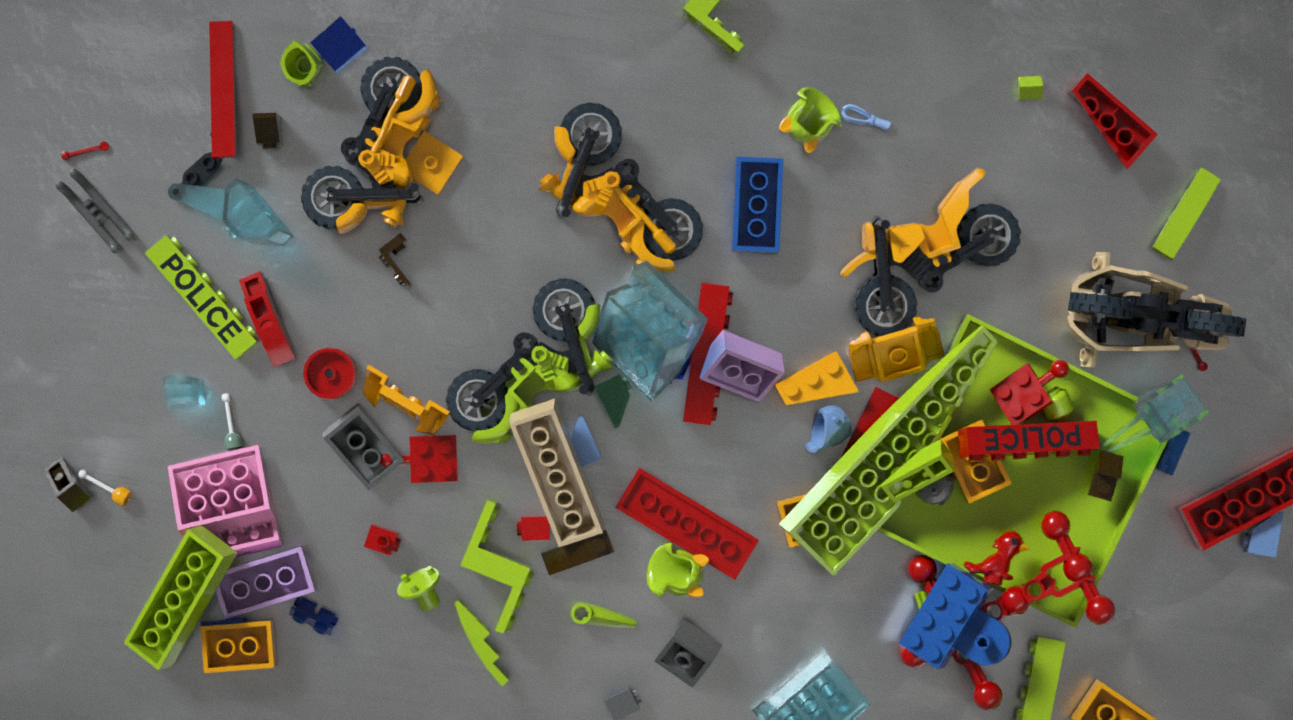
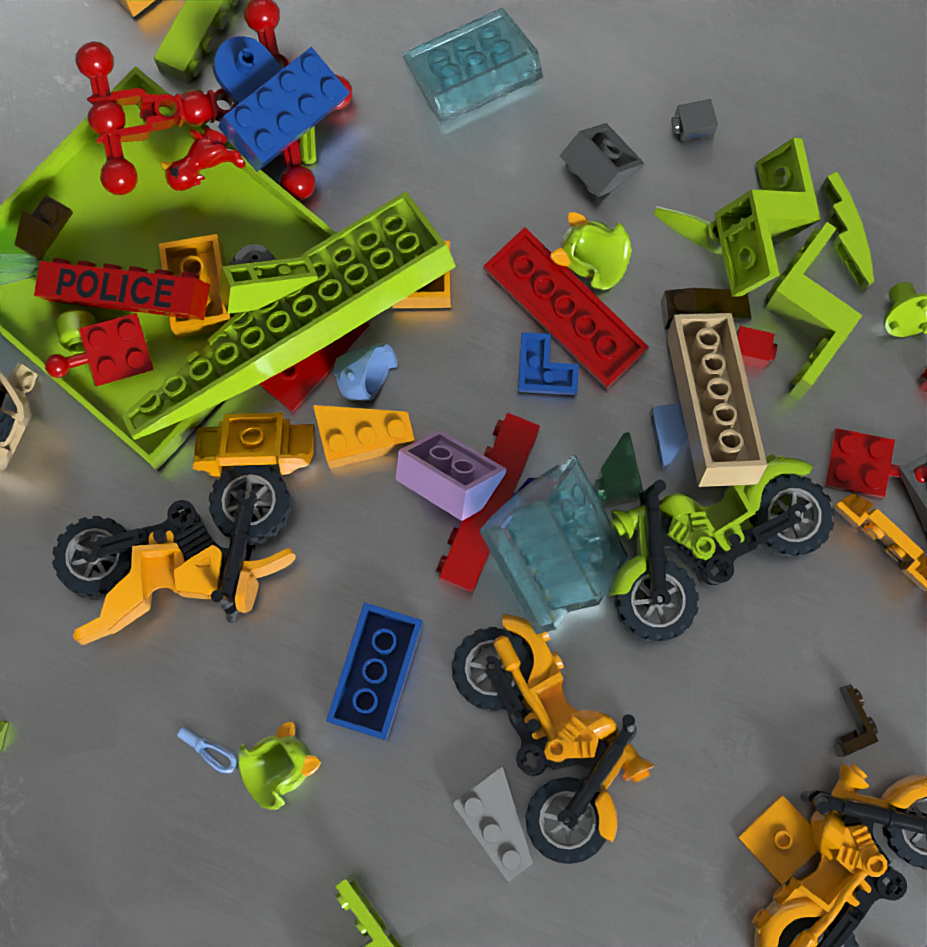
camera: 165 degrees left, 10 degrees down
none -> light grey wedge [452,766,533,882]
none -> blue plate [518,332,579,395]
none -> lime bracket [714,137,821,296]

